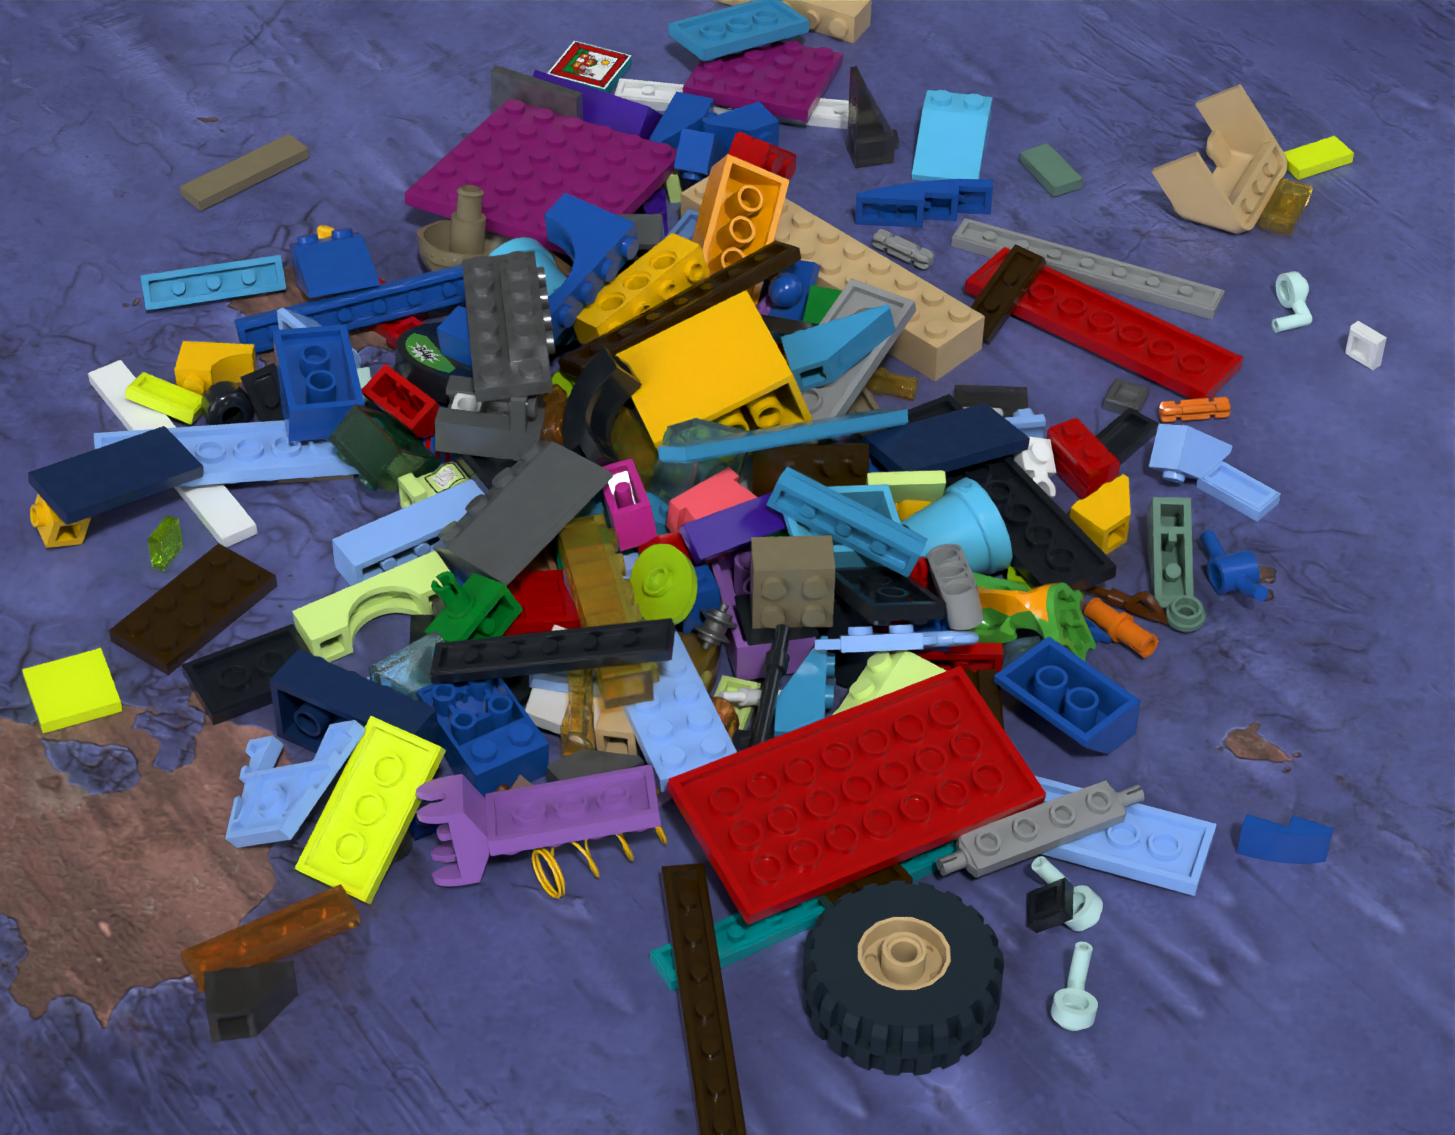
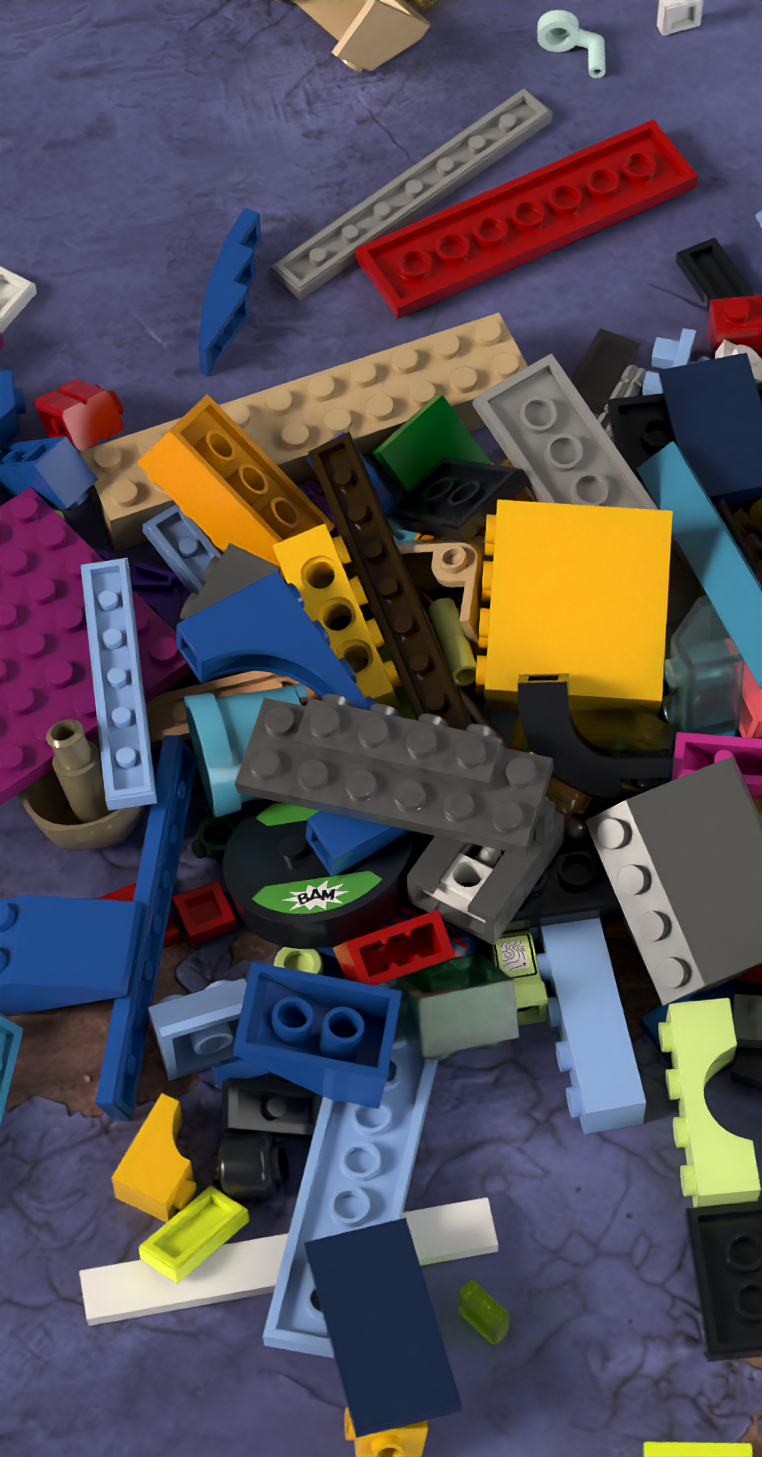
camera: 65 degrees left, 15 degrees up
dark brown plate [109,543,277,676] -> none
dark azure slope [781,304,896,392] -> none
clear smoke slope [847,66,899,168] -> none
light grey axle [872,229,935,270] -> none
medium azure slope [911,90,992,181] -> none
dark brown tile [970,244,1046,345] -> none
sand green tile [1019,143,1083,197] -> none
flat silver tile [1103,378,1150,414] -> none
orange axle [1158,396,1231,423] -> none
none -> light blue tile [81,558,157,811]

